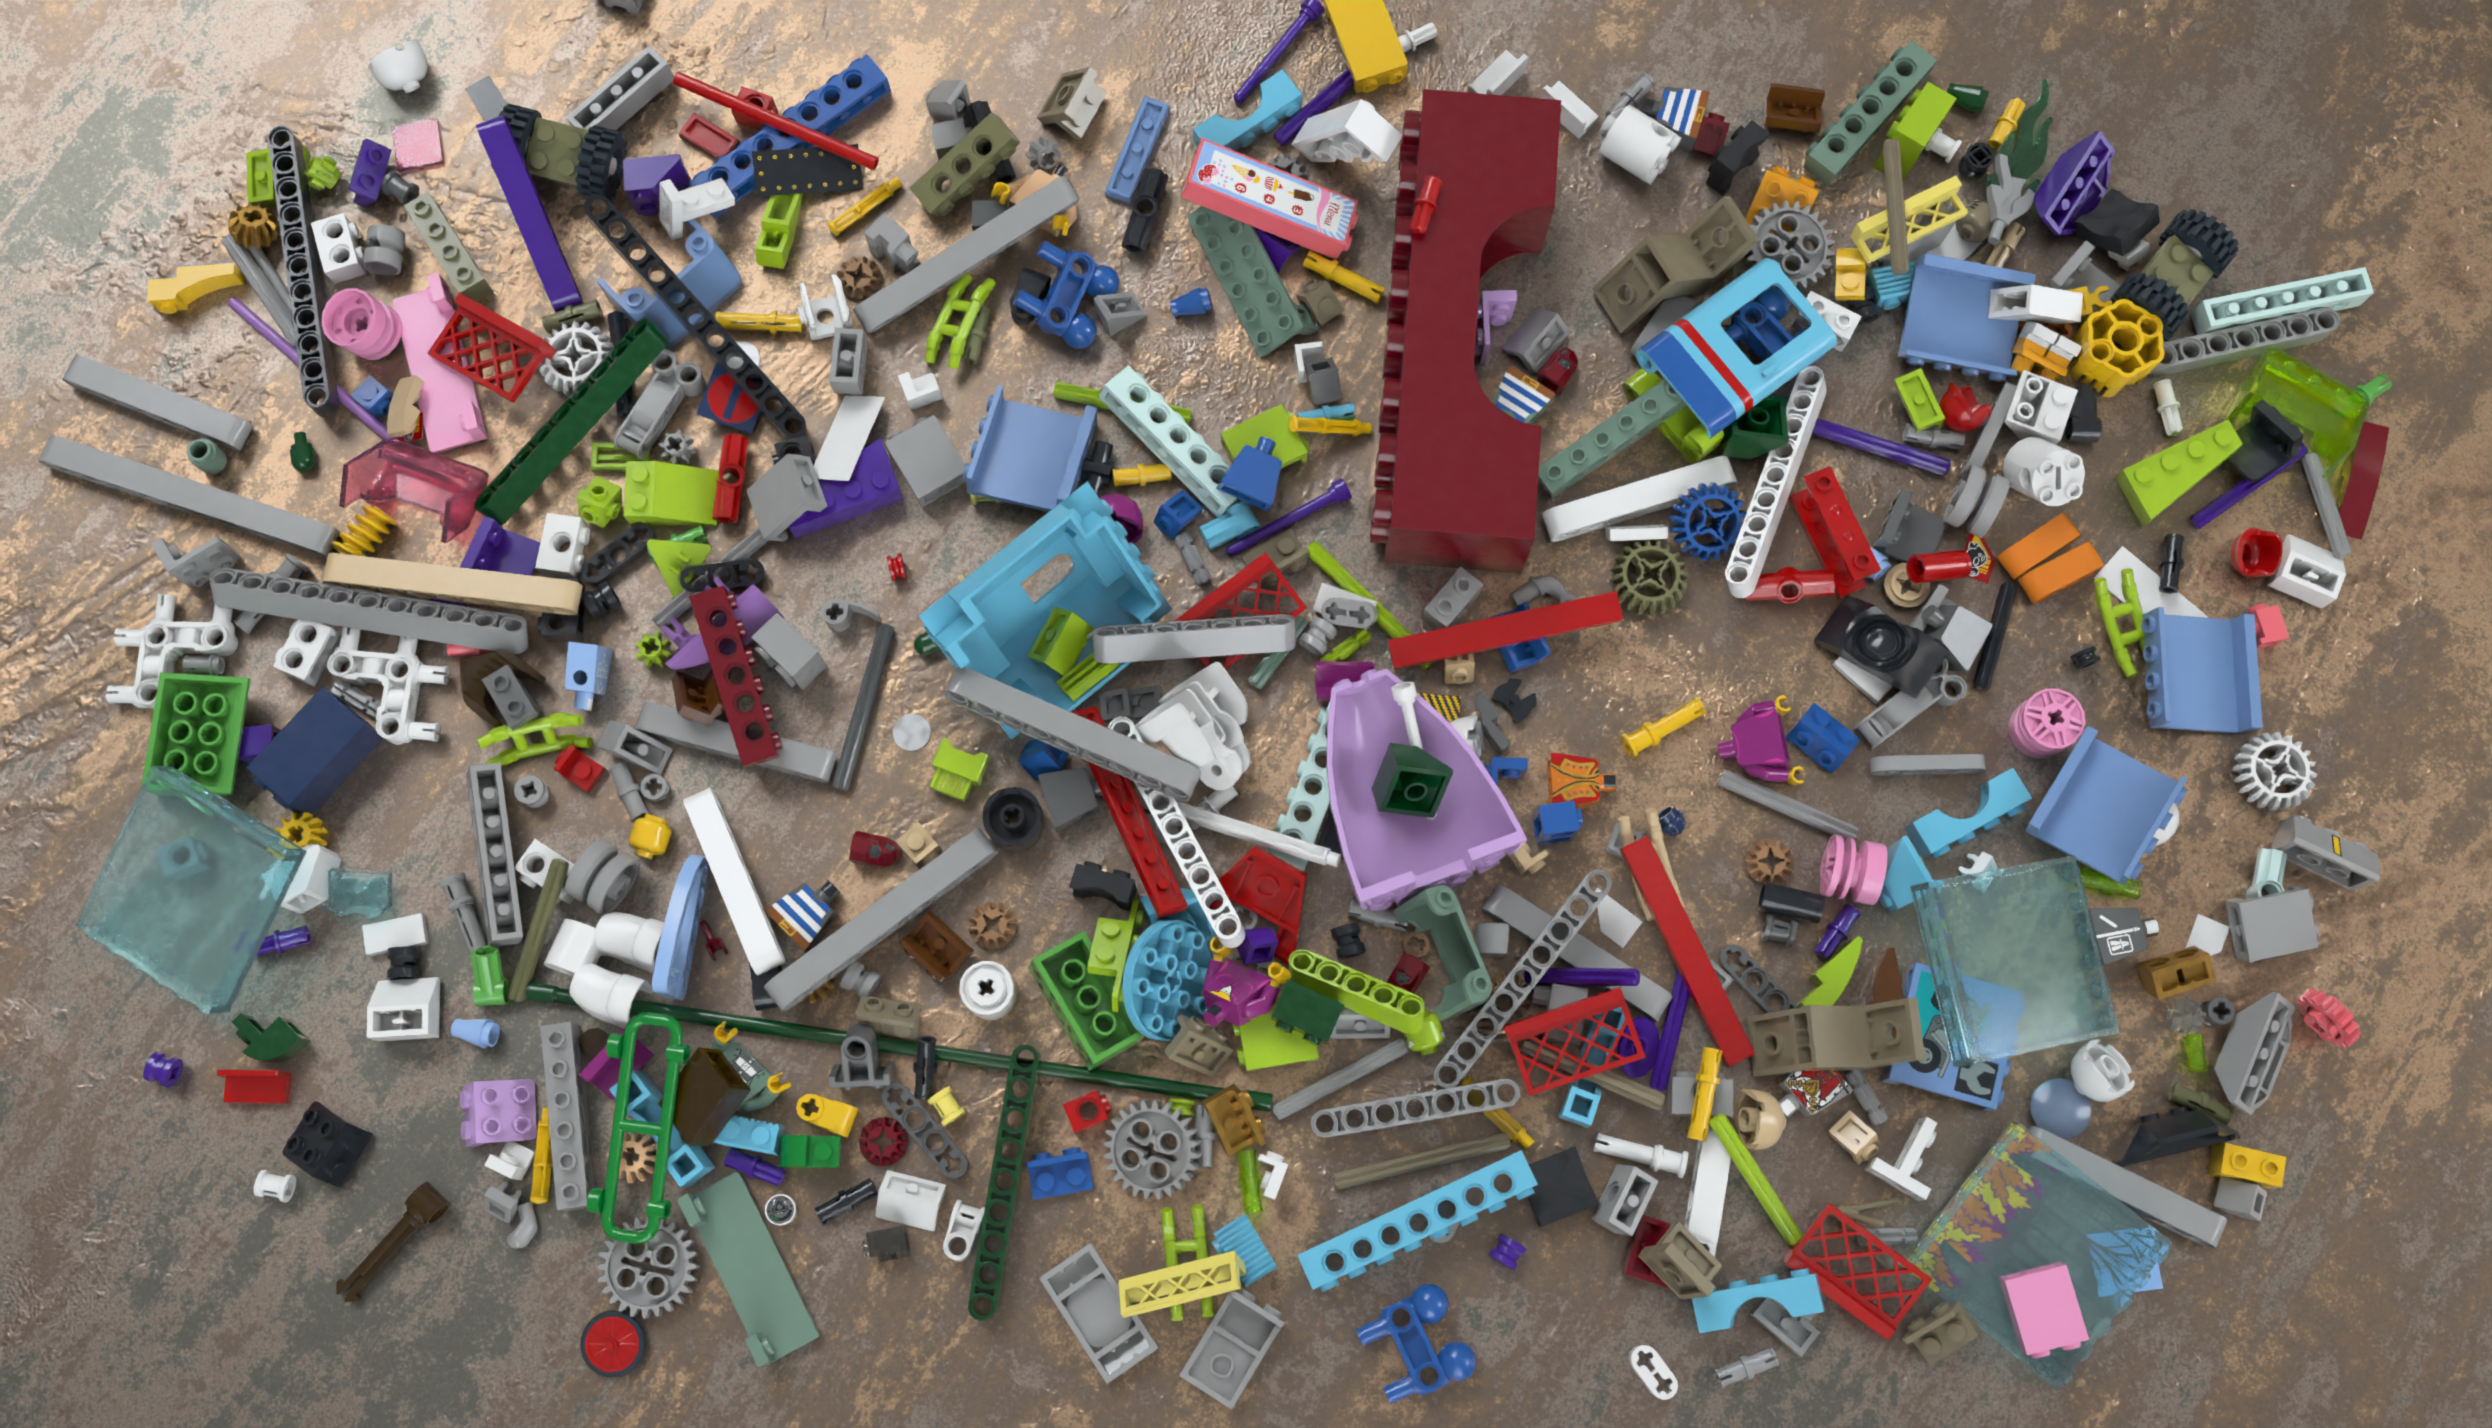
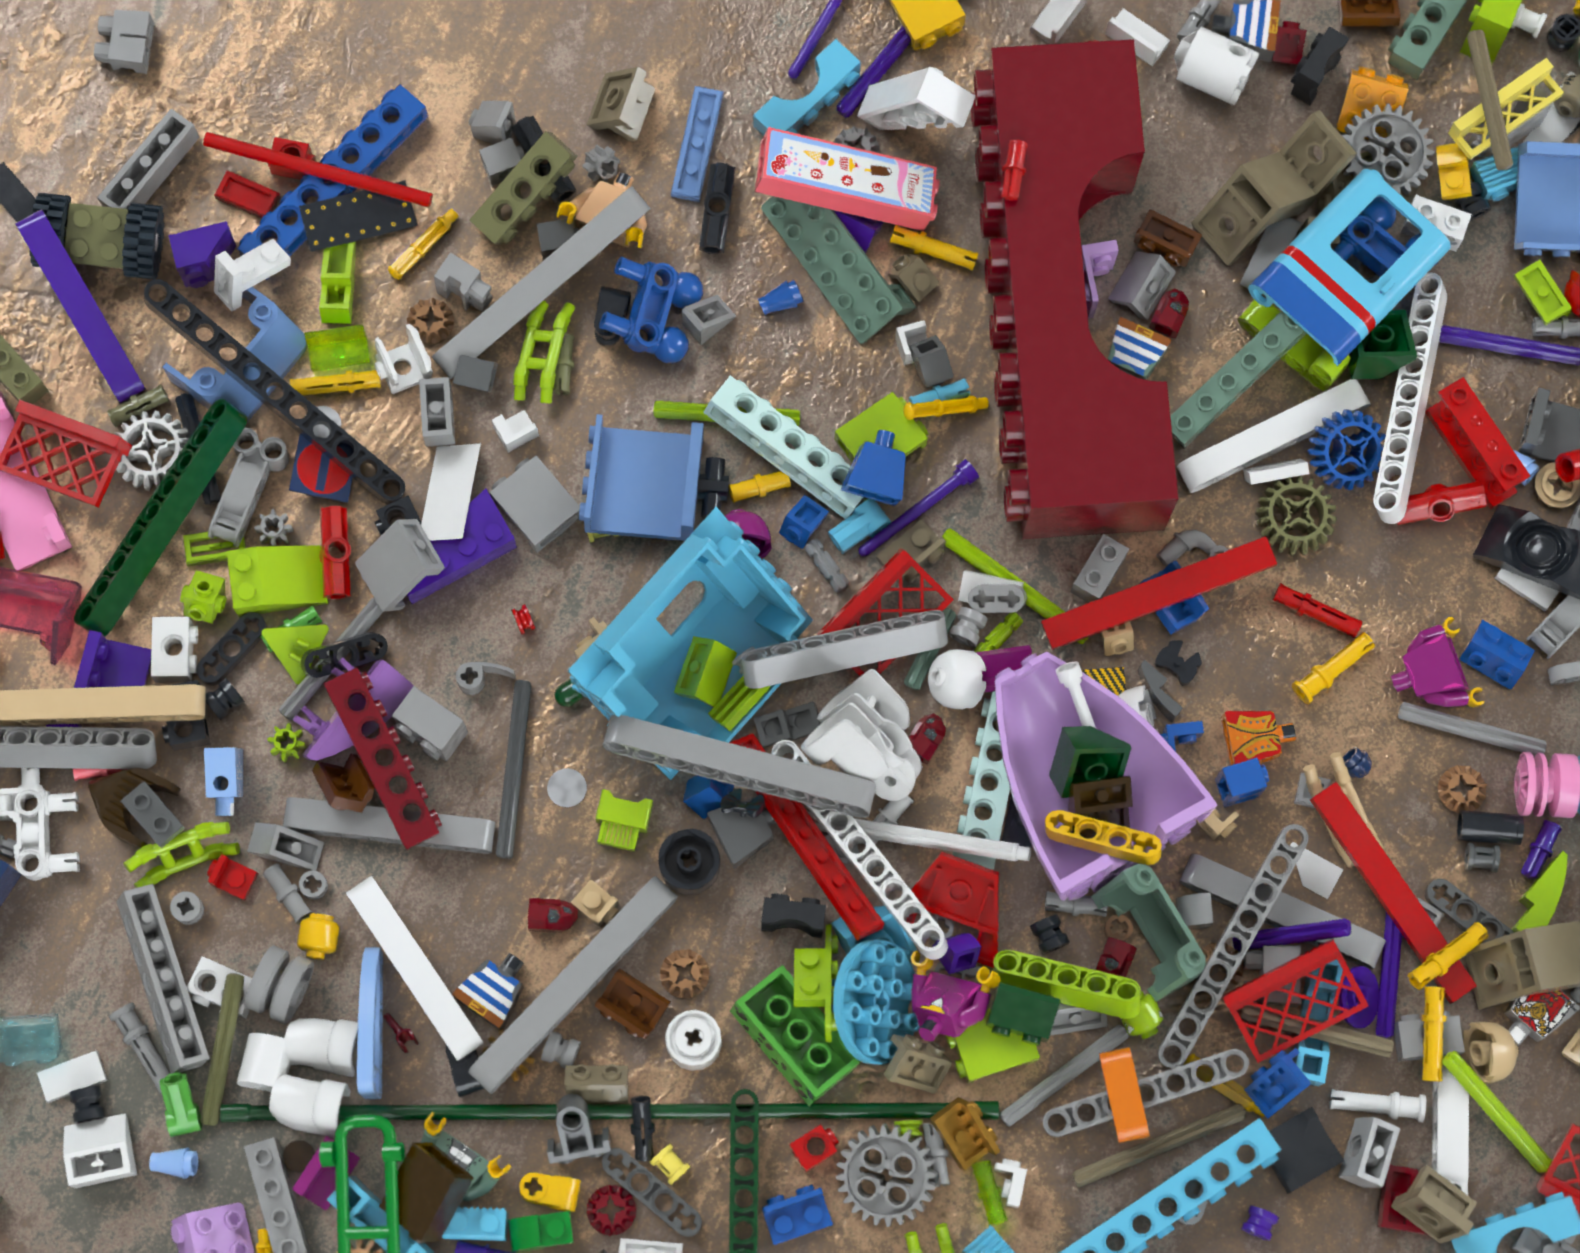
camera: 10 degrees left, 0 degrees up
none -> clear neon green panel [304,325,371,371]
none -> dark grey panel [453,355,498,393]
none -> black piece [721,789,765,818]
none -> dark red rock [909,713,946,765]
none -> white cylinder [928,649,986,710]
none -> yellow beam [1045,810,1162,865]
none -> dark brown slope [1068,776,1133,839]
none -> orange beam [1099,1047,1150,1143]
none -> reddish brown bracket [1133,209,1202,268]
none -> blue bracket [1244,1048,1311,1119]
none -> red pin [1272,583,1363,639]
none -> yellow pin [1407,922,1489,990]

